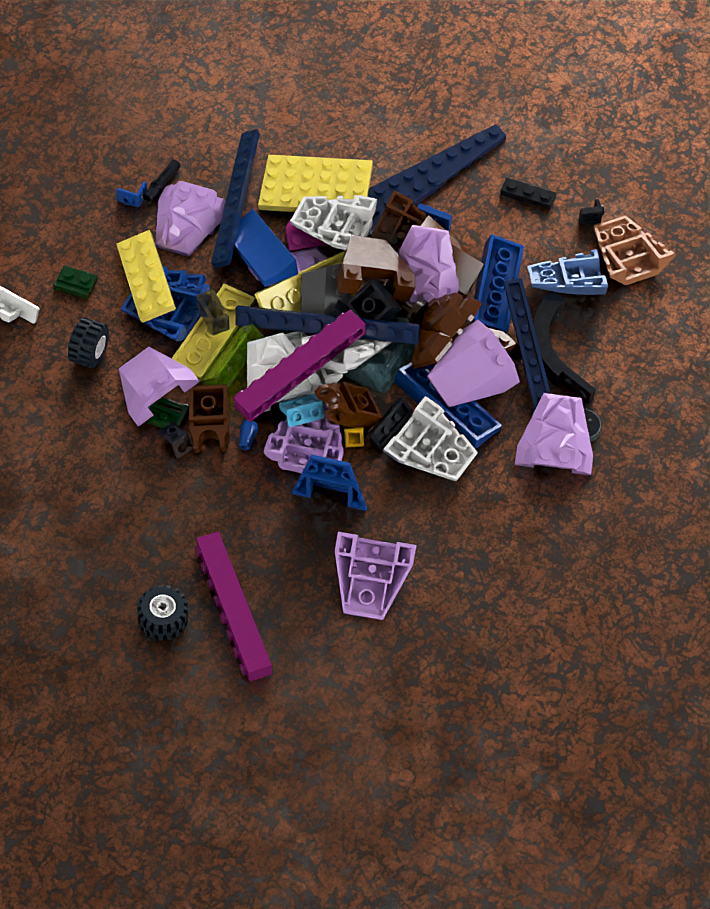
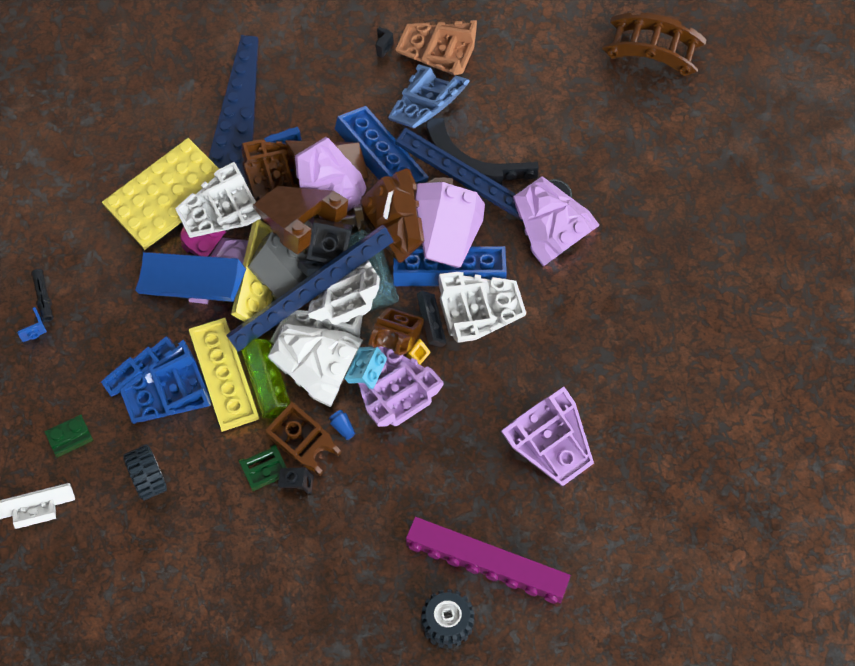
camera: 45 degrees left, 5 degrees up
light yellow plate [117,230,176,323] -> none
lavender wedge [119,347,200,426] -> none
lavender wedge [155,181,226,257] -> none
clear smoke brick [196,289,230,336] -> none
dark blue plate [211,129,260,268] -> none
magenta brick [234,309,365,422] -> none
blue wedge [292,454,367,511] -> none
black plate [500,177,556,210] -> none

